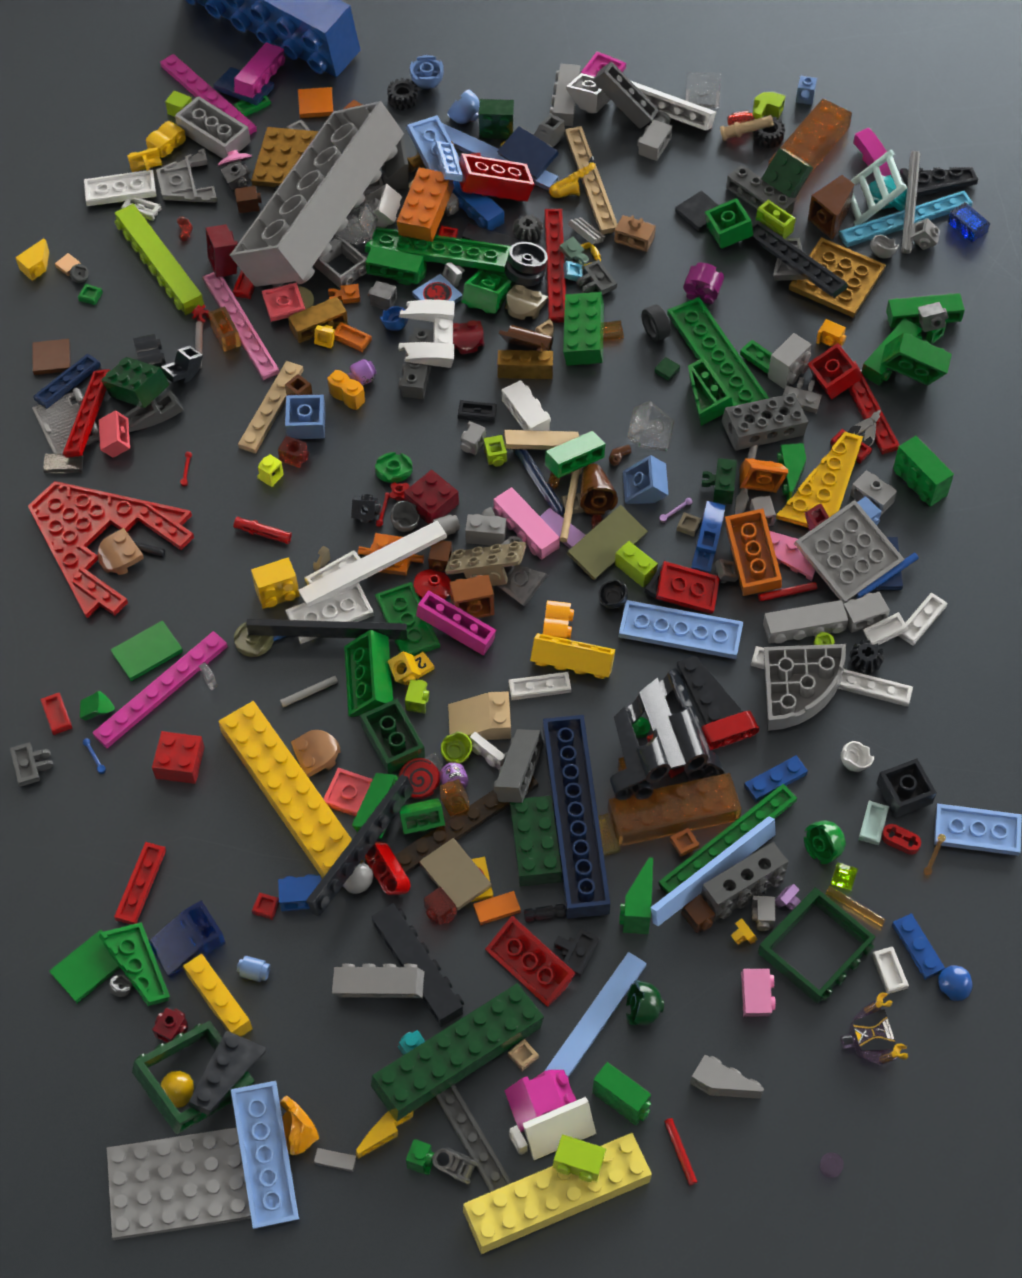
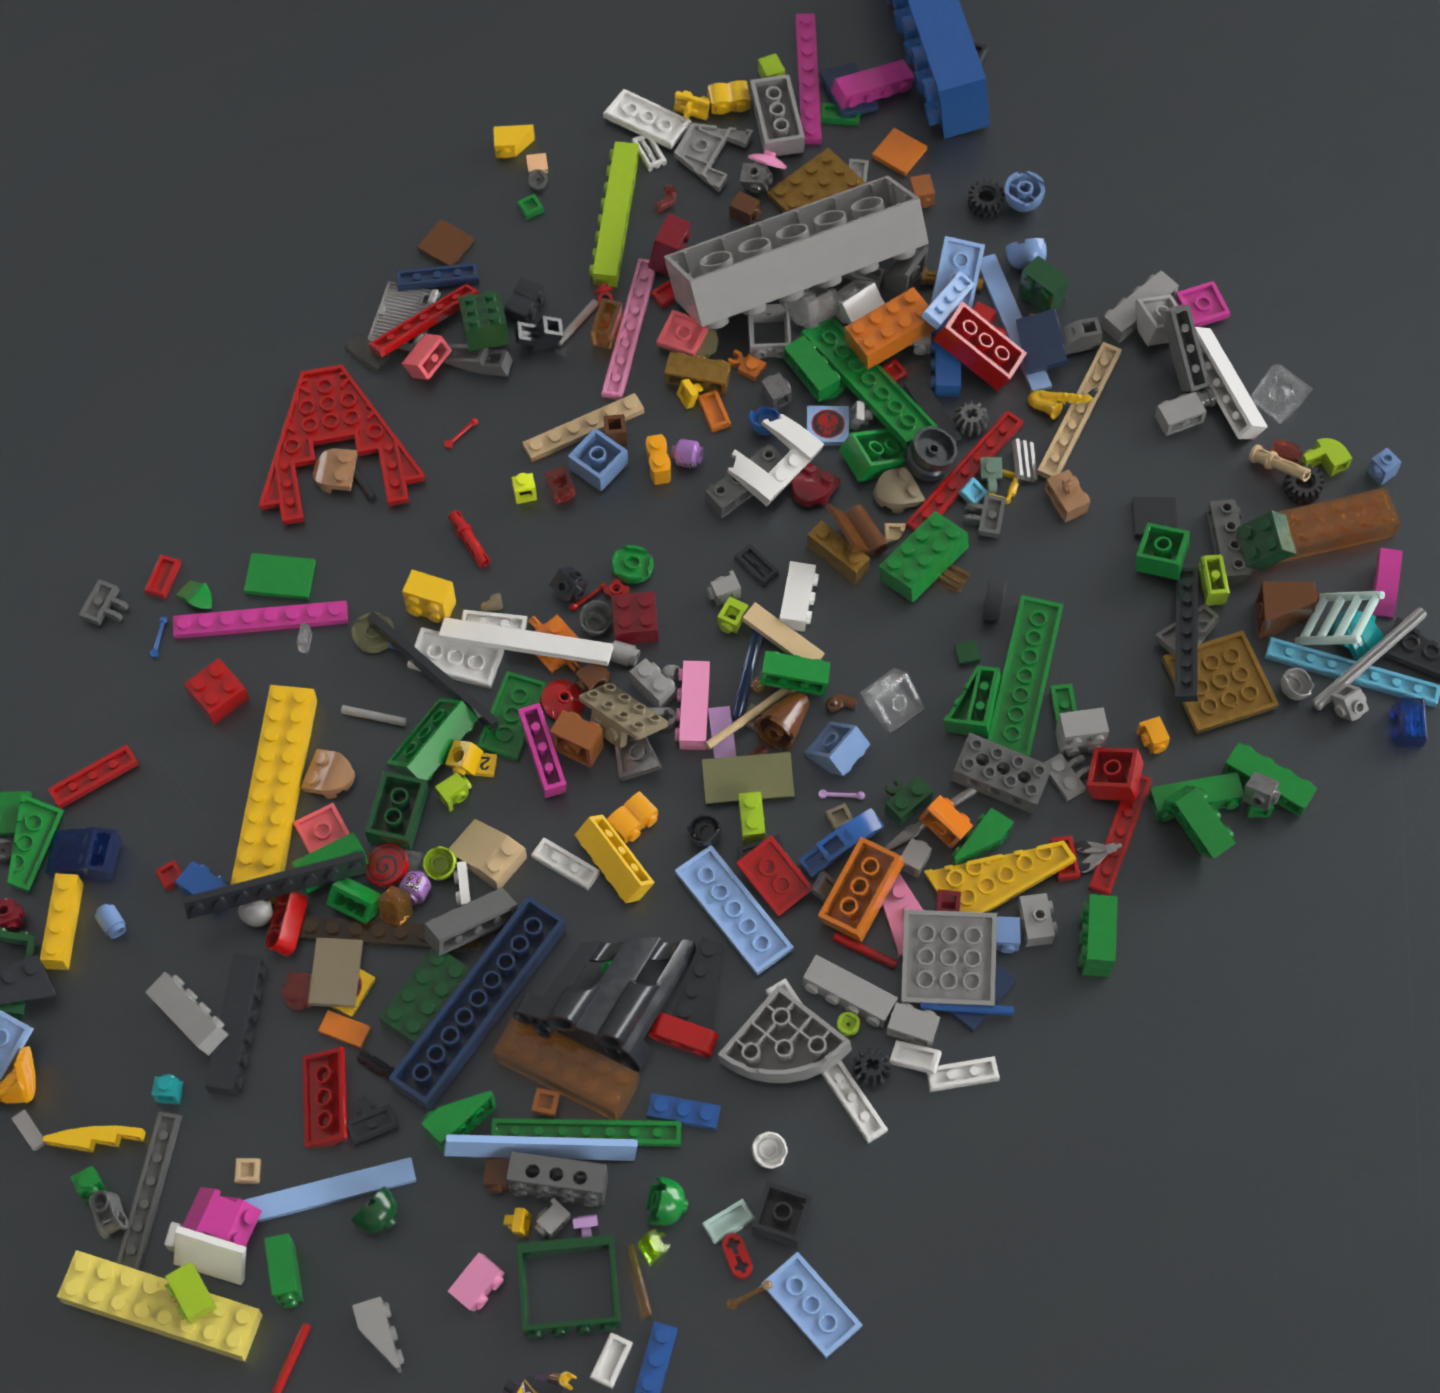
camera: 40 degrees right, 5 degrees up
dark green brick [371,983,544,1122] -> none
clear yellow tile [598,813,621,857] -> none
magenta brick [683,263,724,304] -> none

